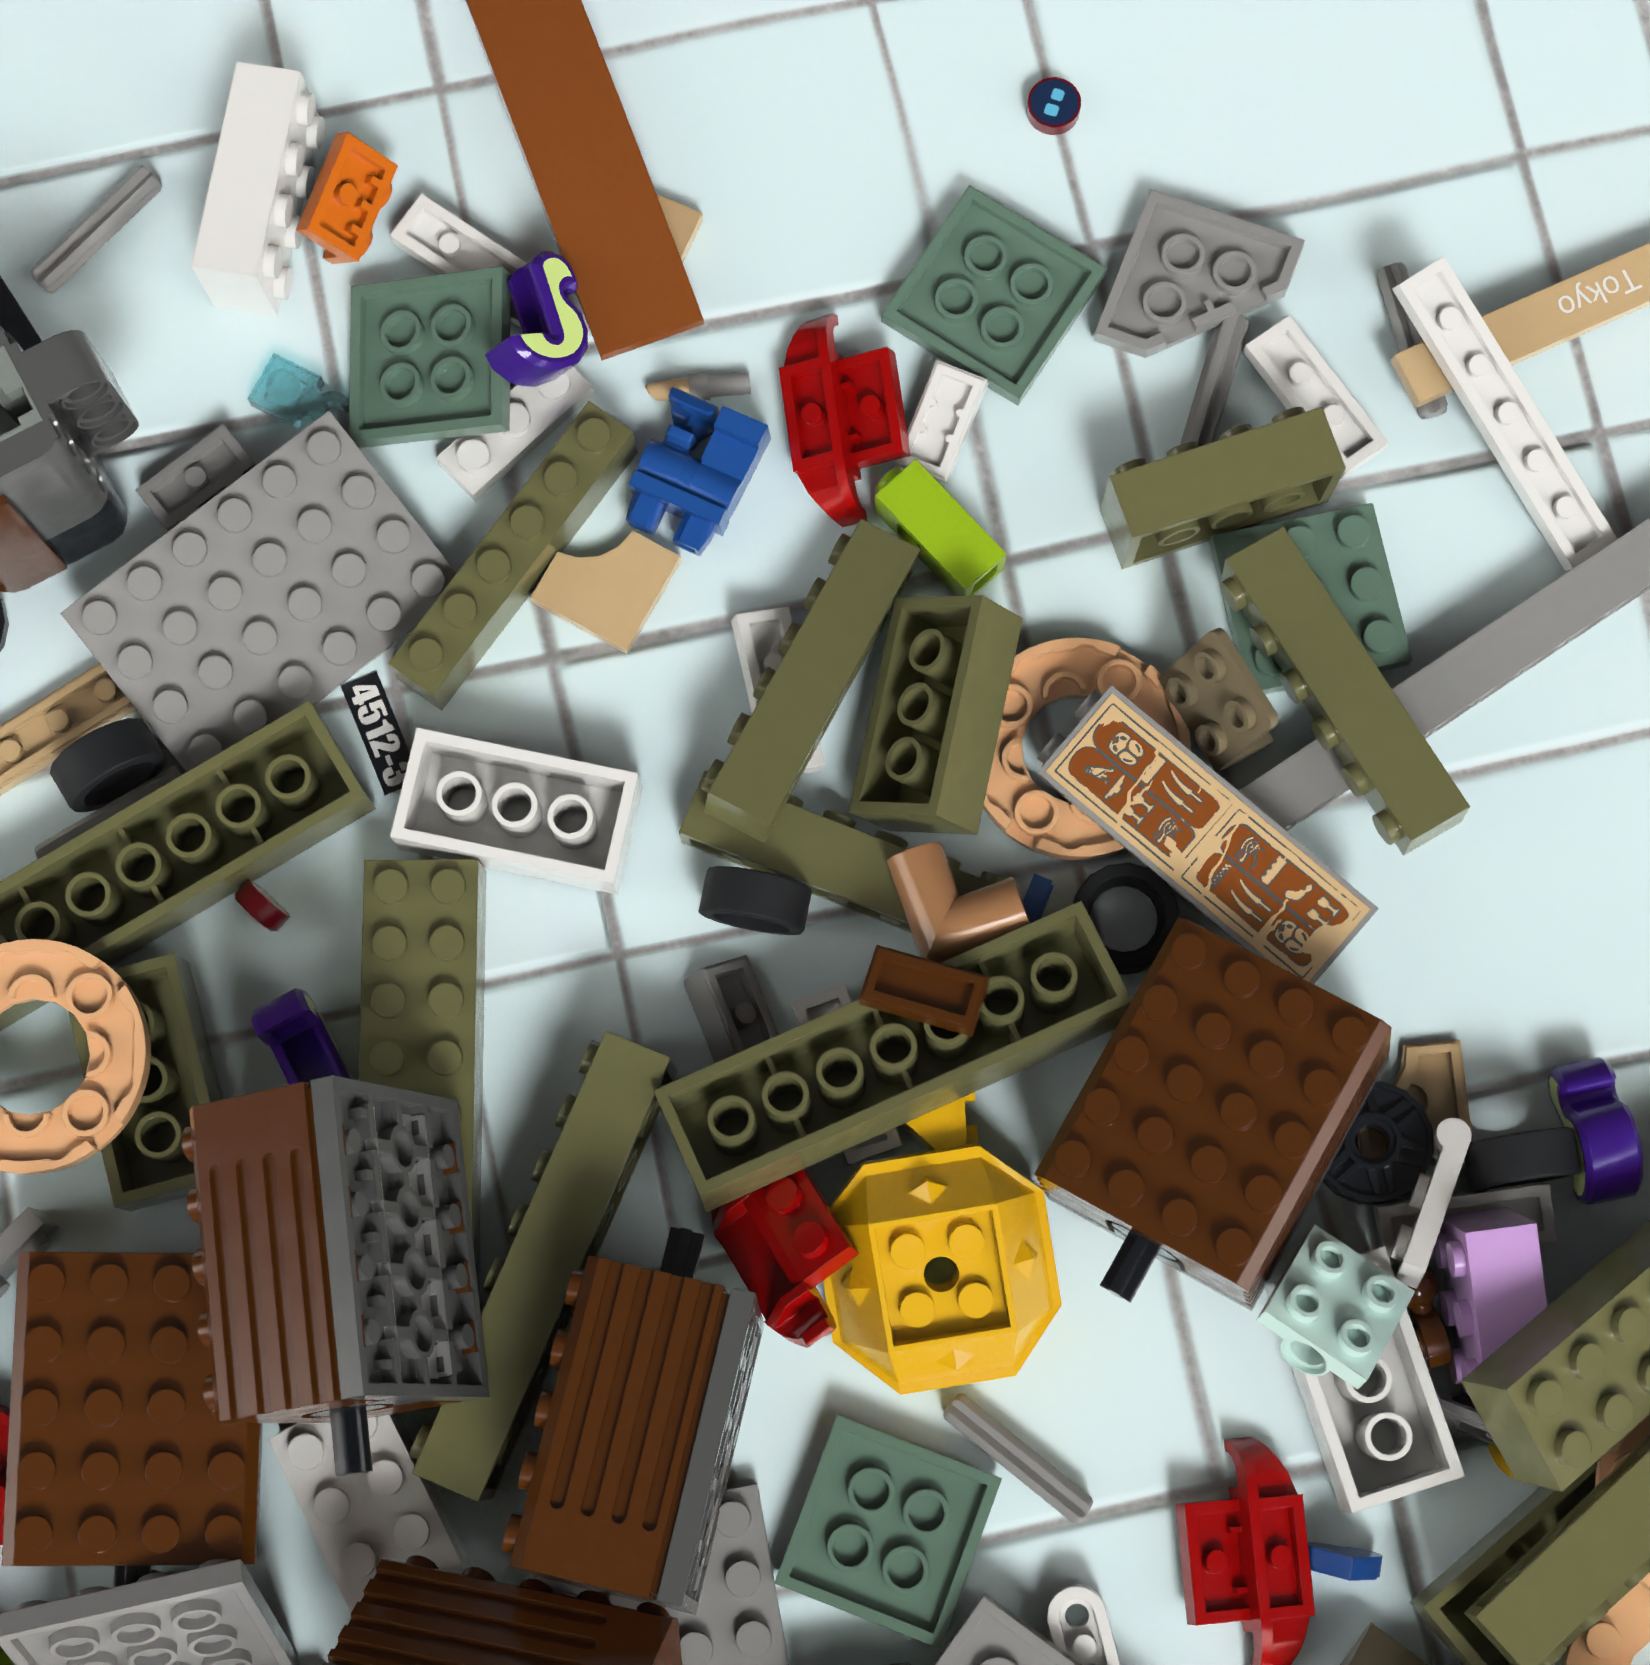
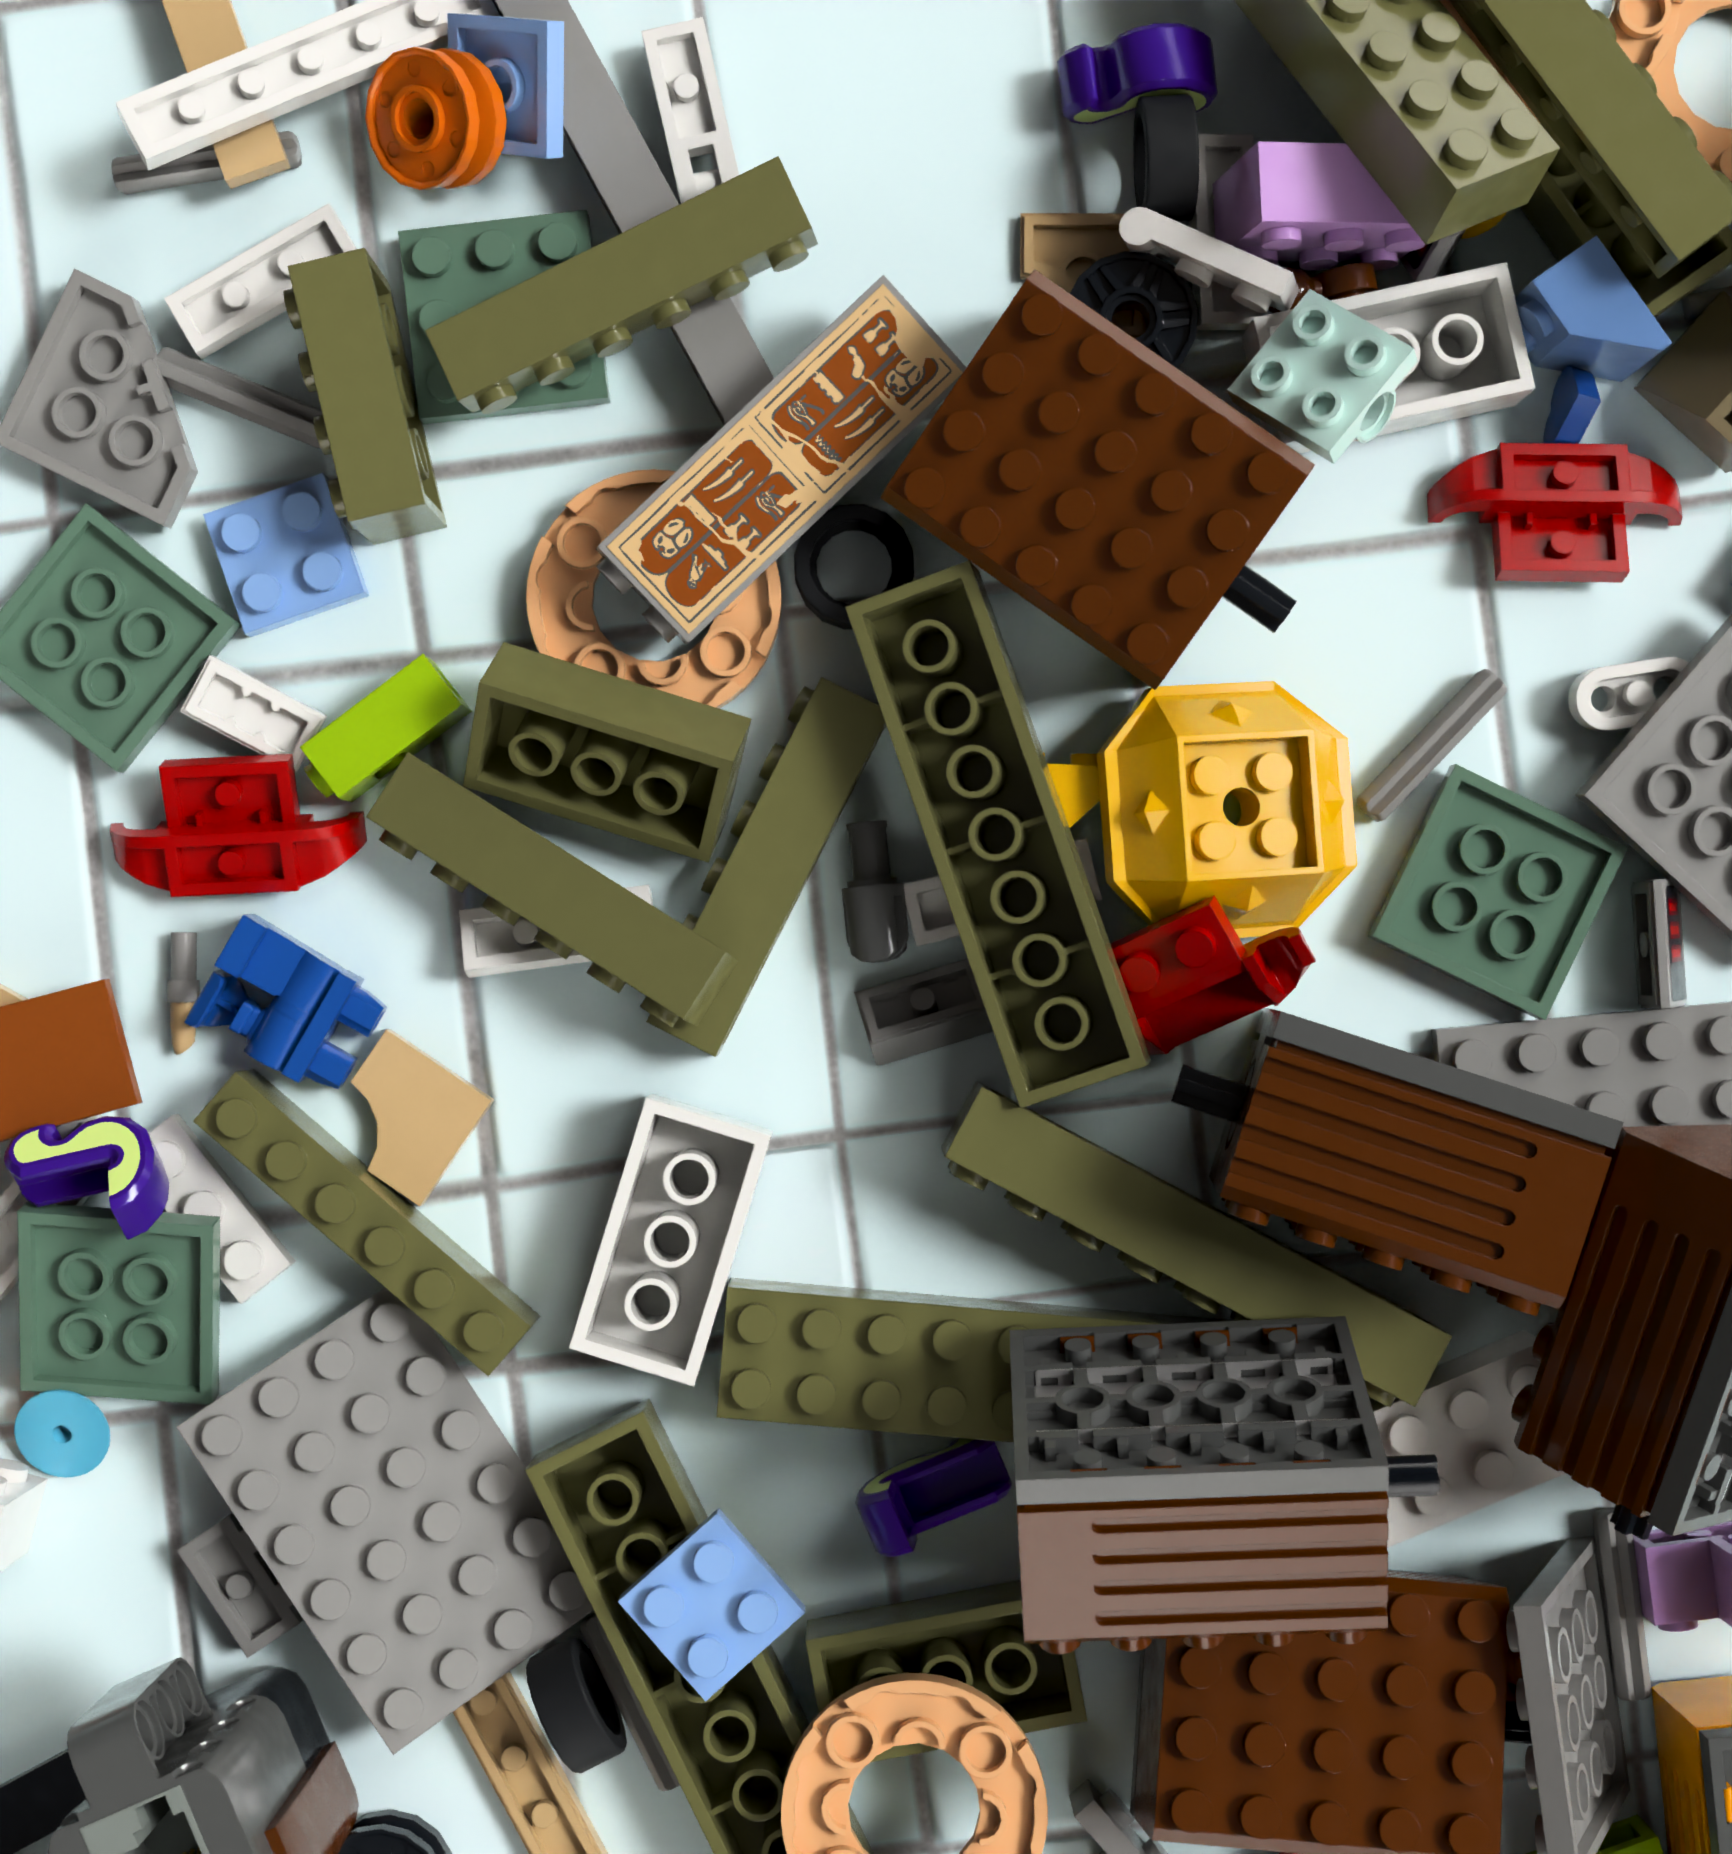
camera: 90 degrees left, 10 degrees up
dark red tile [235,879,291,932] -> none
clear light blue plate [247,353,349,429] -> none
sticker [341,671,410,796] -> none
black tyre [698,866,812,935] -> none
reddish brown tile [859,945,990,1037] -> none
medium nougat brick [887,842,1031,963] -> none
blue tile [1023,873,1054,923] -> none
dark tan bracket [1158,628,1278,773] -> none
none -> medium azure piece [14,1389,110,1478]
none -> light blue plate [203,473,369,637]
none -> orange wheel [365,47,507,190]
none -> light blue plate [447,13,564,159]
none -> light blue plate [618,1508,806,1702]
none -> white plate [641,17,739,204]
none -> dark grey arm [841,820,909,963]
none -> medium blue slope [1515,235,1672,382]

